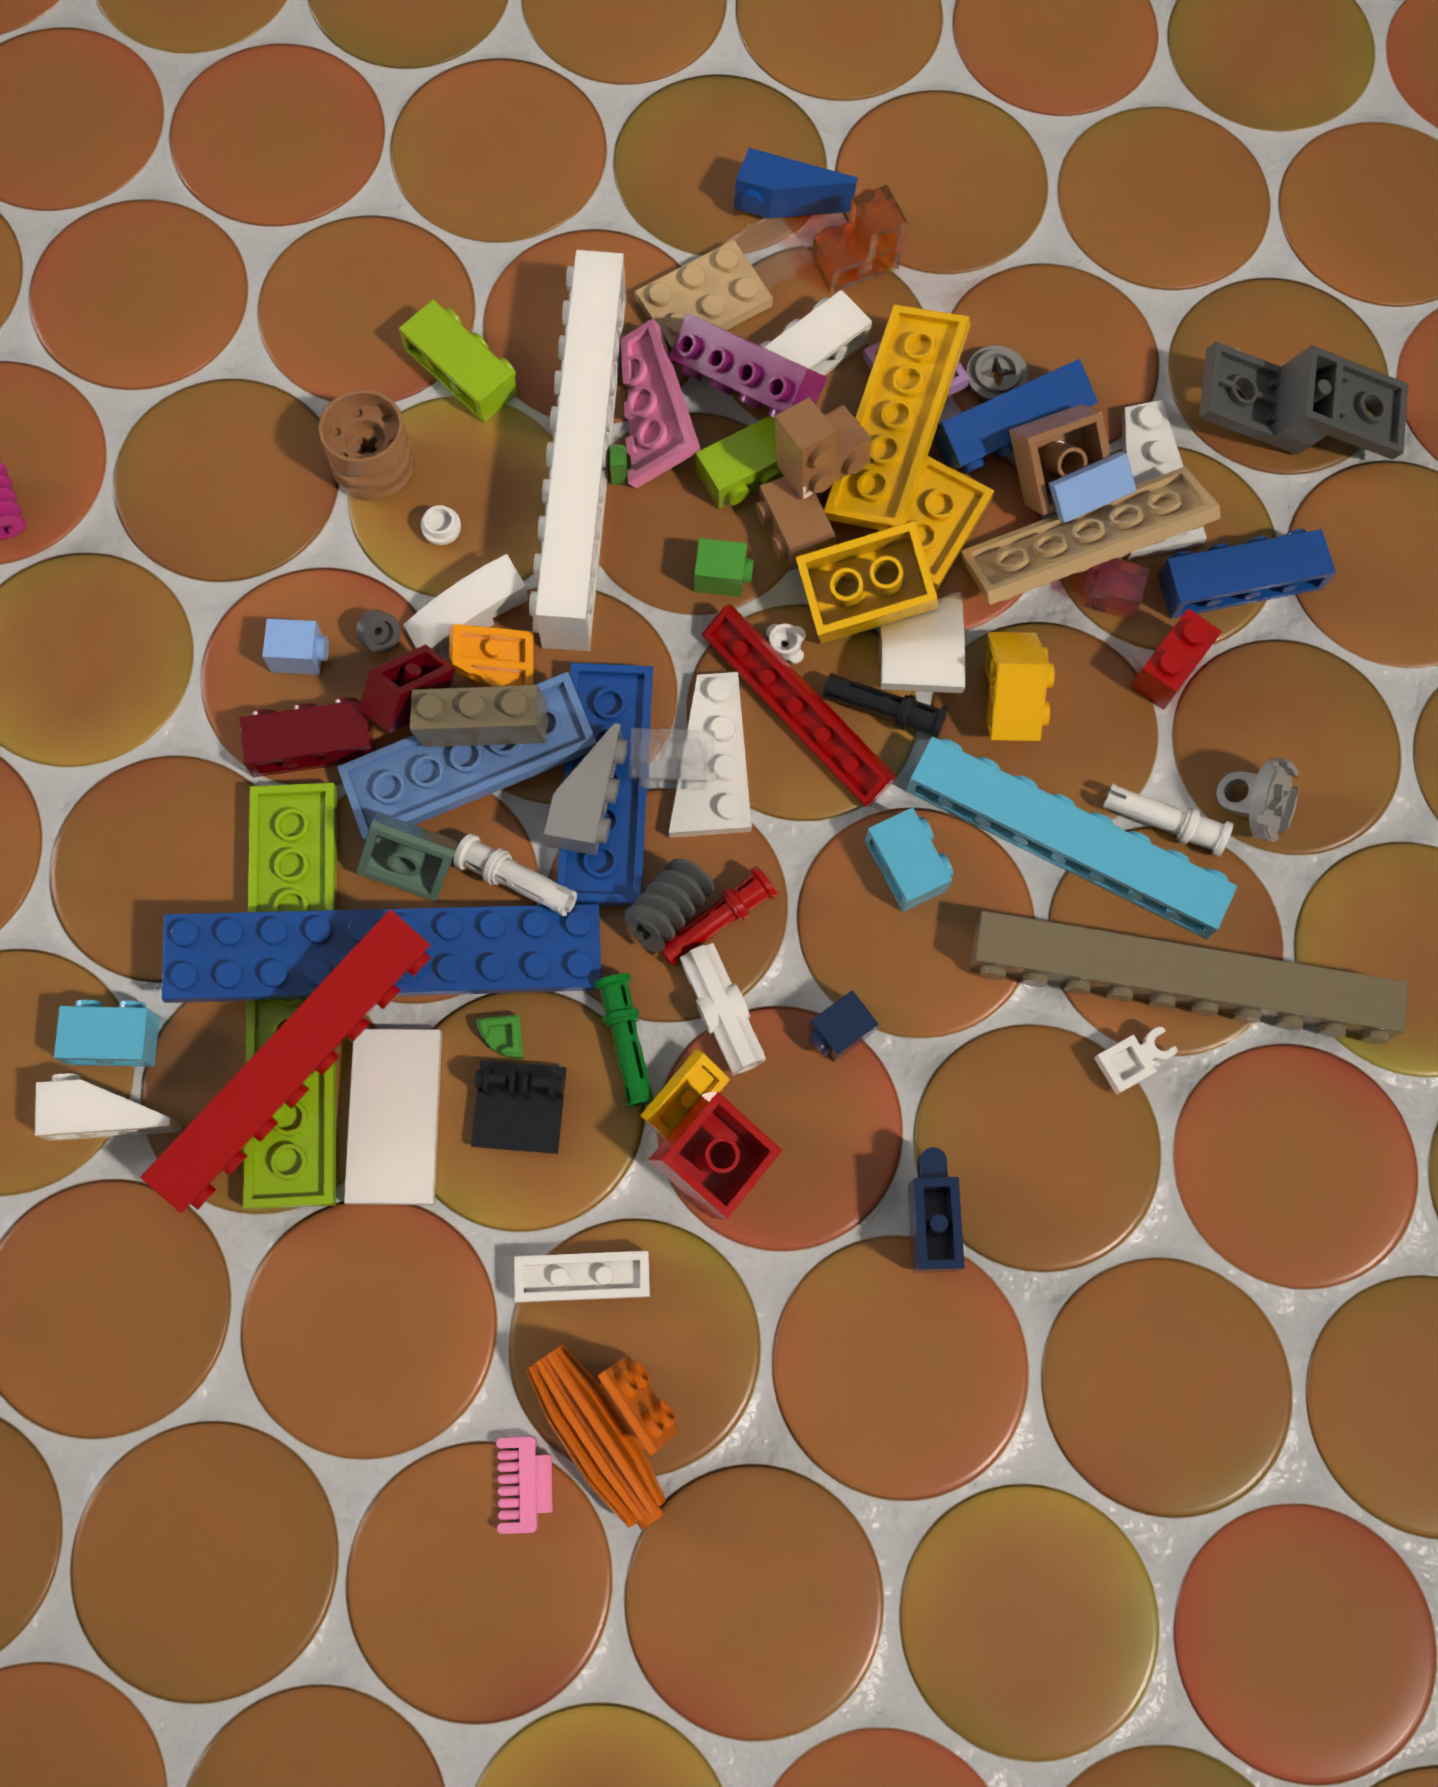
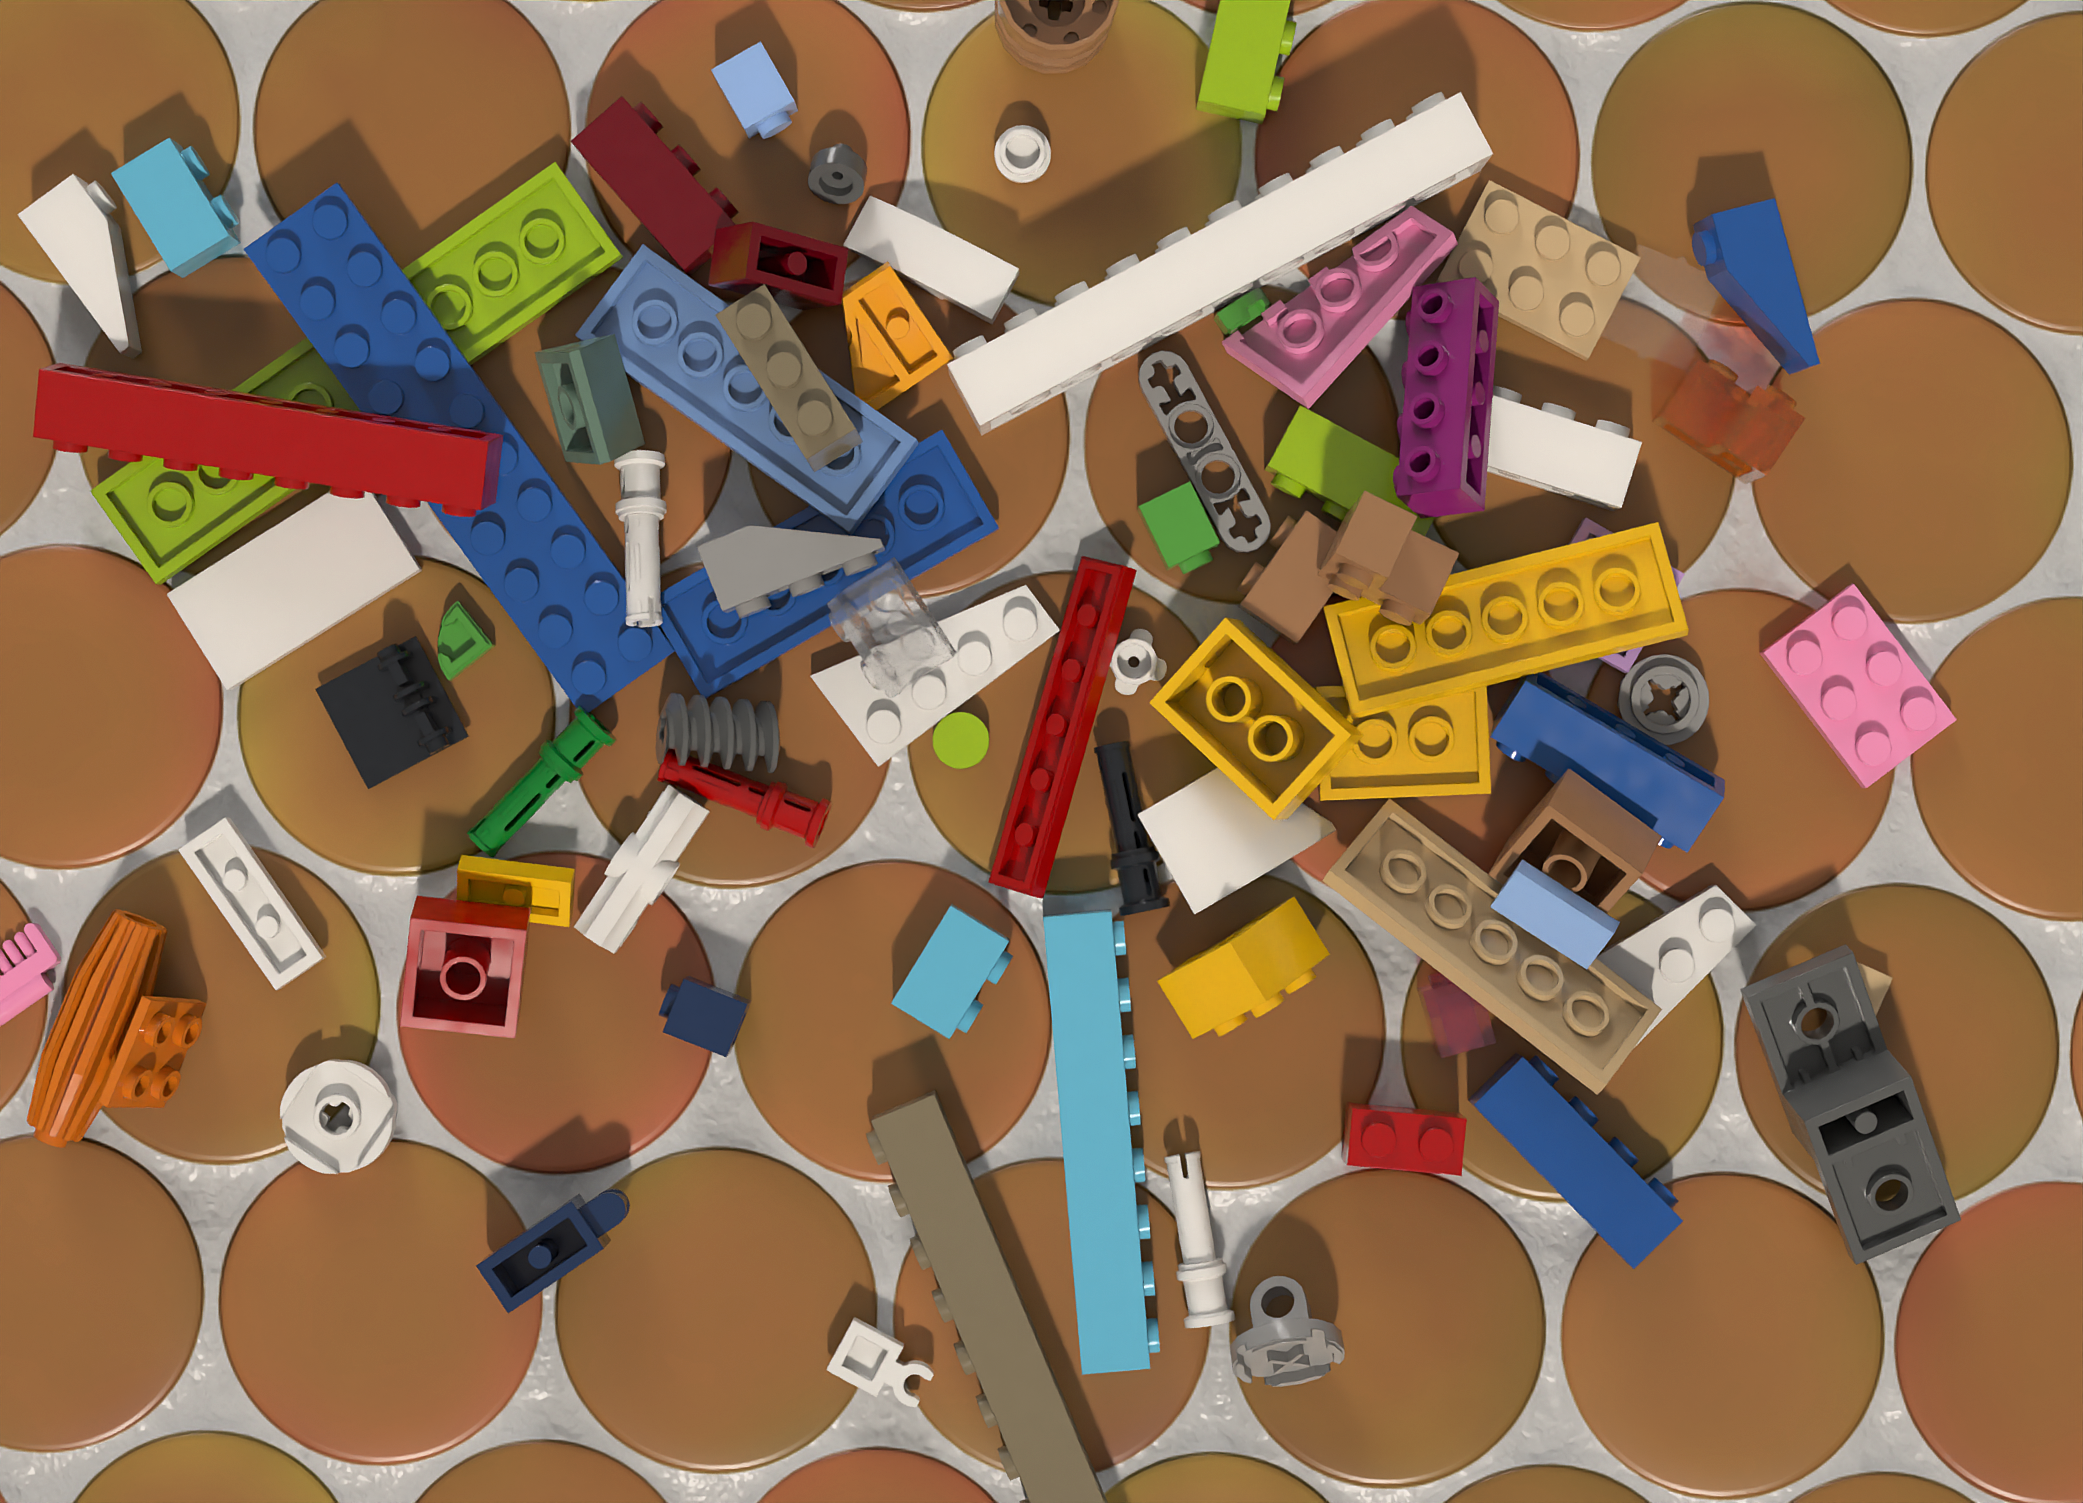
camera: 60 degrees right, 15 degrees up
none -> white plate [280,1059,398,1174]
none -> lime tile [932,712,989,769]
none -> light grey beam [1138,351,1271,553]
none -> bright pink plate [1760,584,1957,788]

